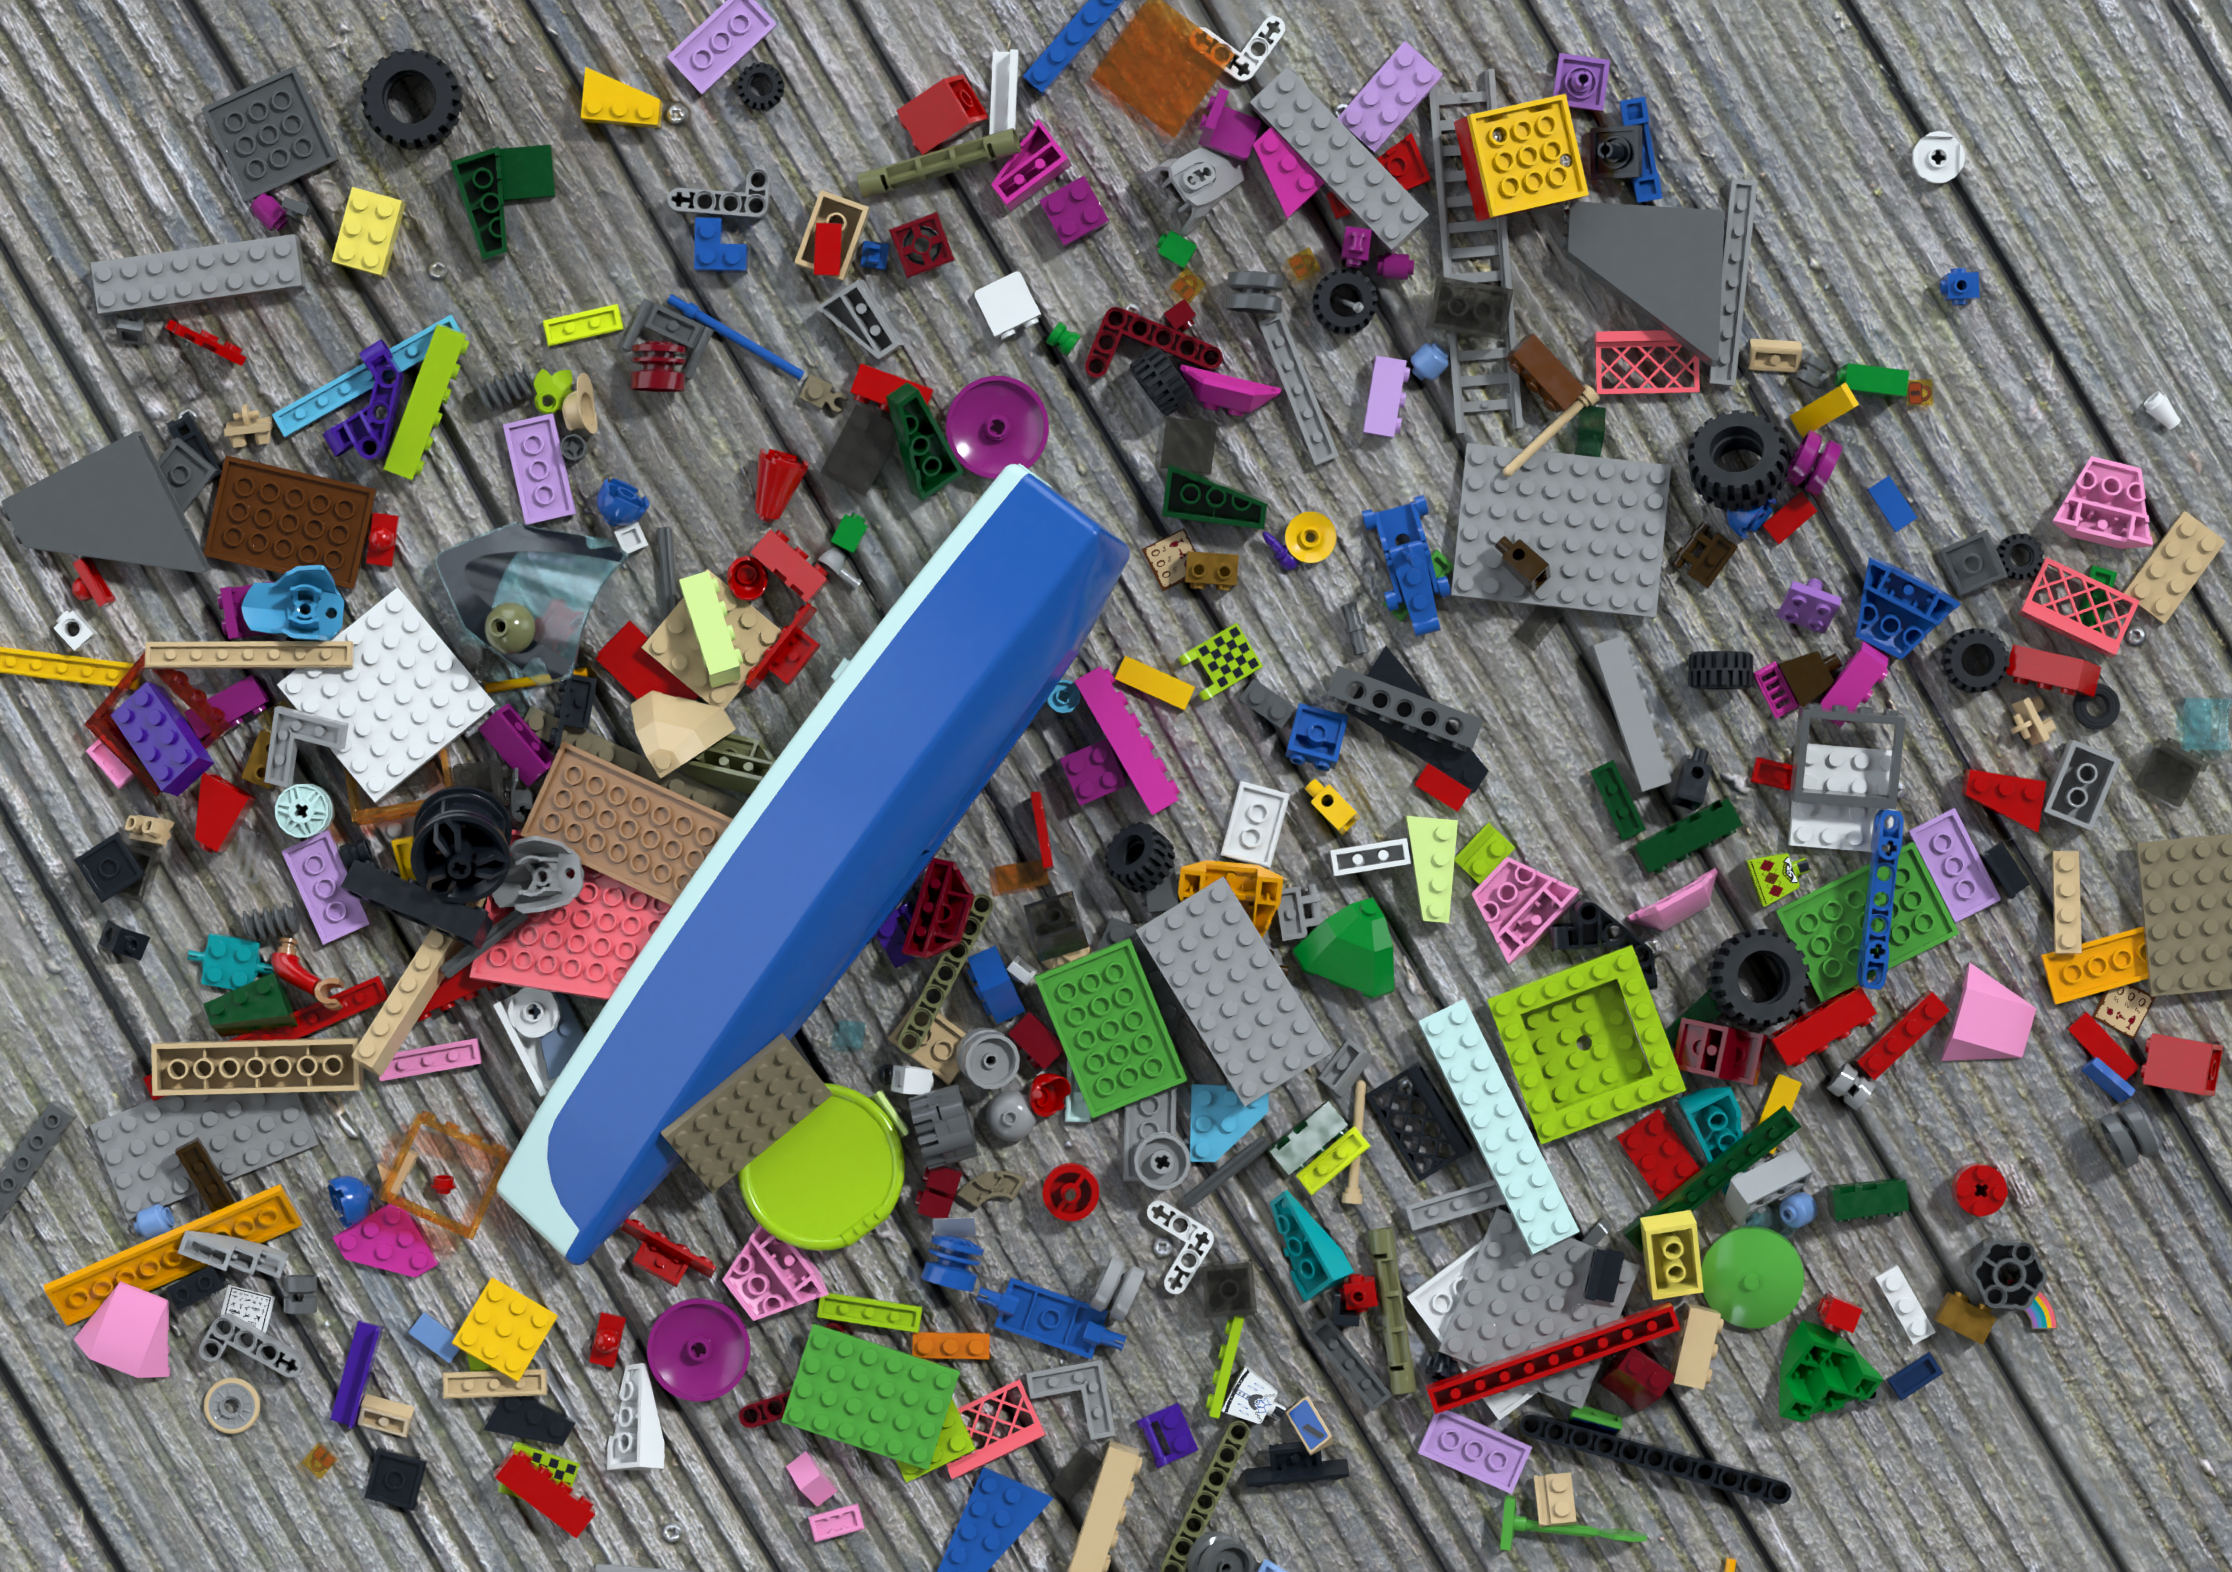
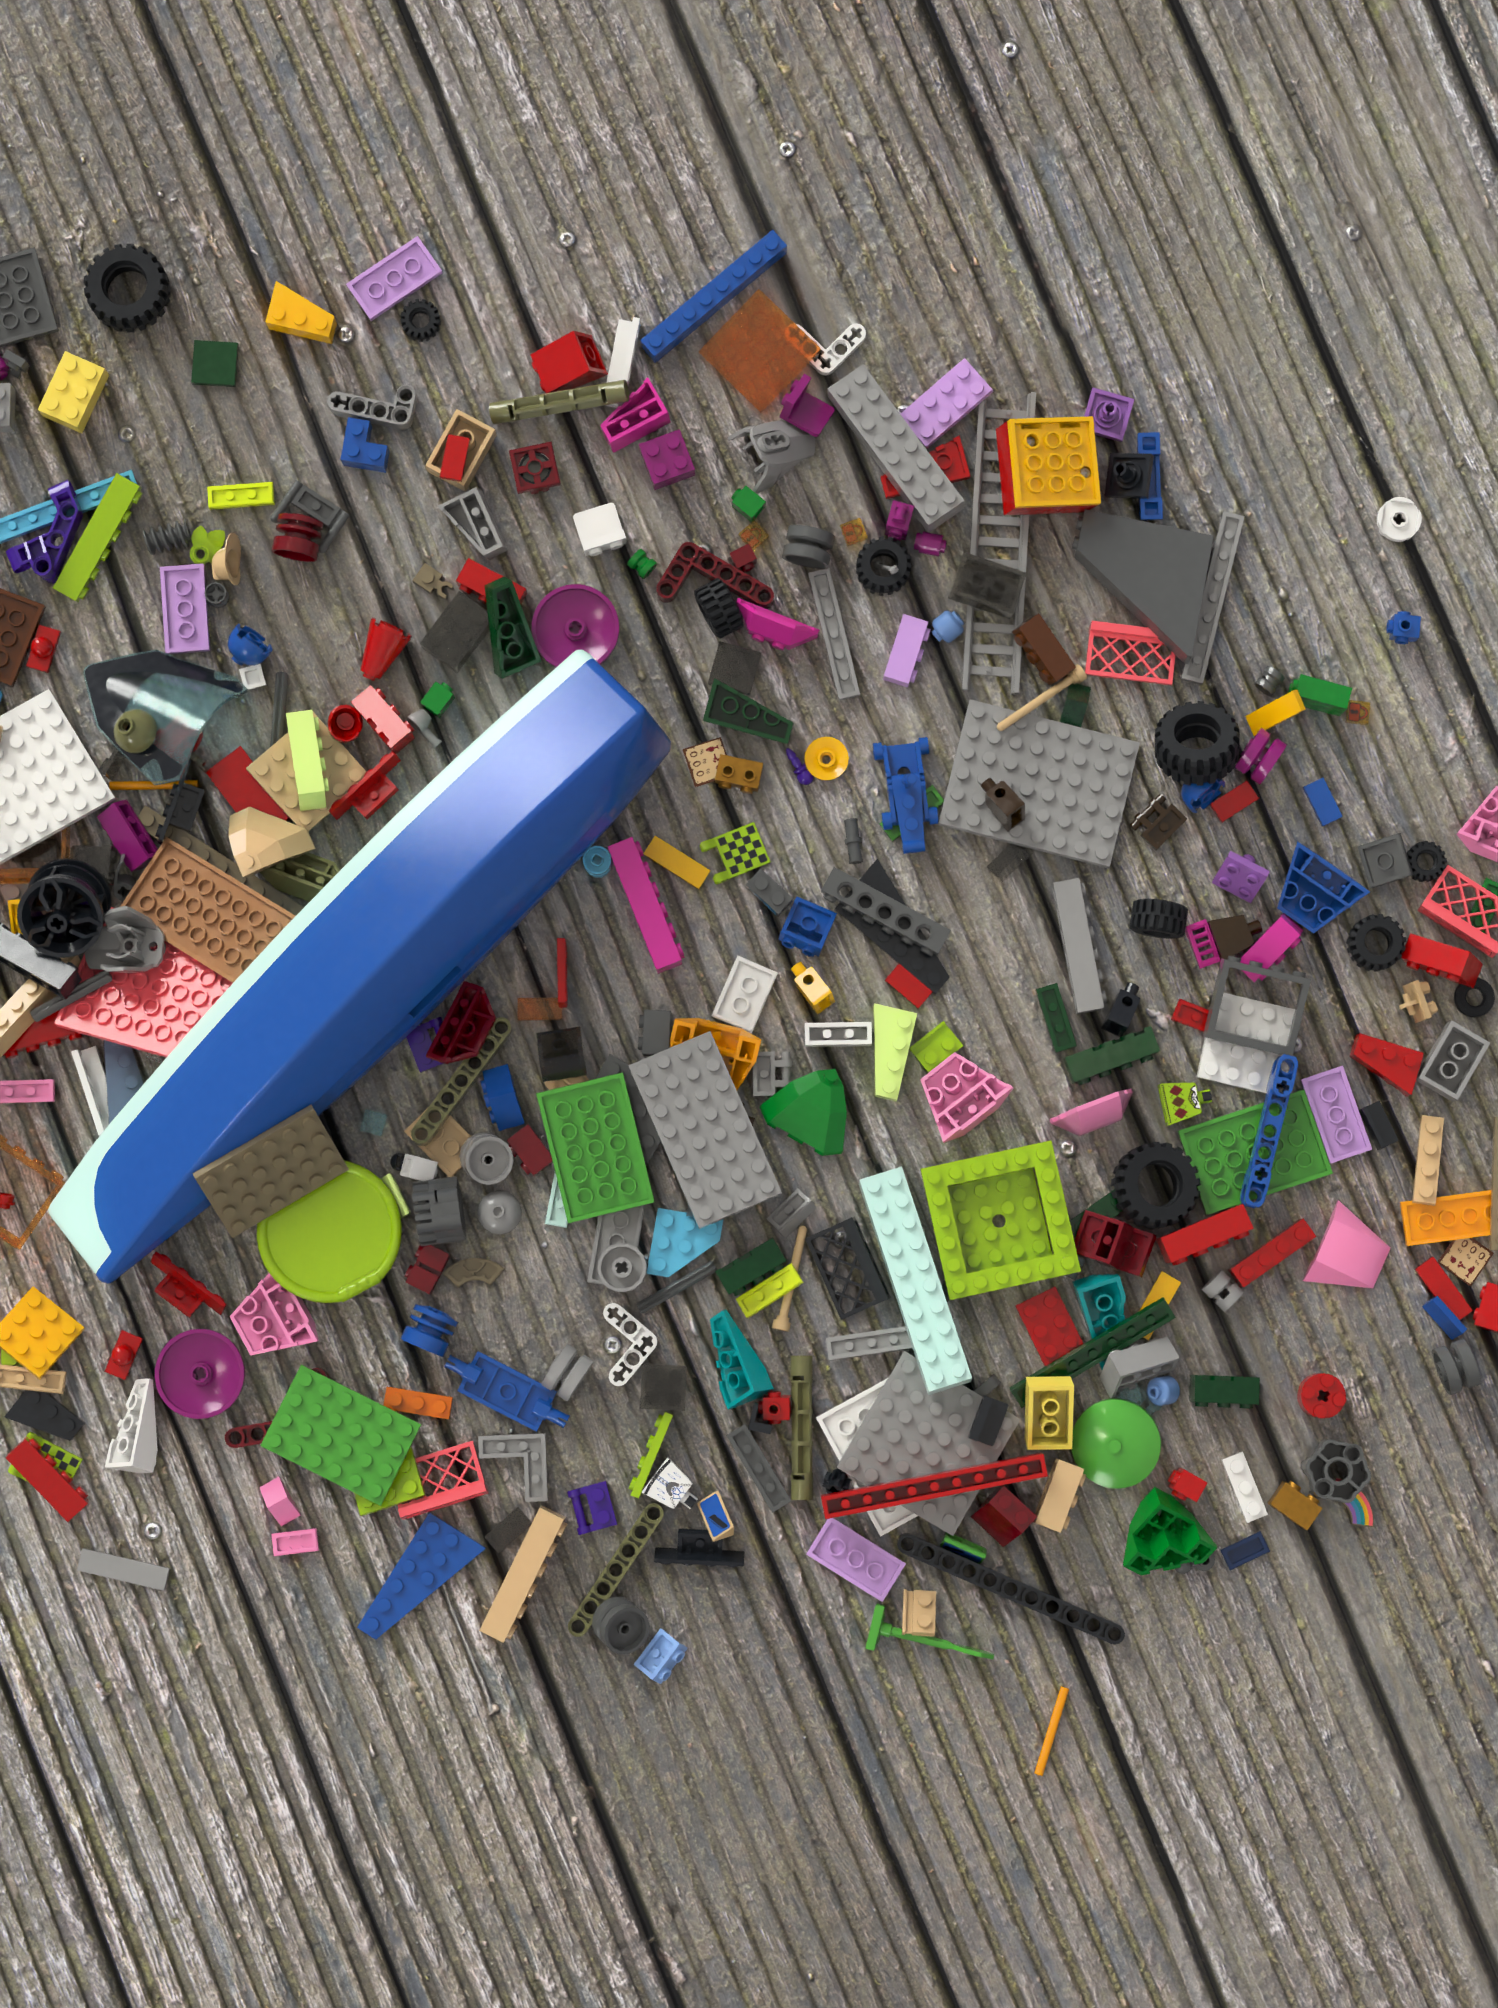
camera: 10 degrees right, 5 degrees down
dark green wedge [450,146,507,264] -> none
white plate [508,988,561,1038] -> none
blue bar [667,294,805,380] -> none
lime plate [817,1292,923,1333] -> none
blue tile [860,241,890,270] -> none
white sticker [933,1218,976,1237] -> none
white plate [1006,955,1037,985] -> none
red hair [1028,1073,1071,1117] -> none
red wheel [1042,1163,1099,1221] -> none
magenta brick [1060,739,1127,806] -> none
black tyre [1104,822,1175,893] -> none
dark pink wedge [1252,127,1325,221] -> none
black connector [1549,895,1658,990] -> none
tan slope [1748,339,1802,373] -> none

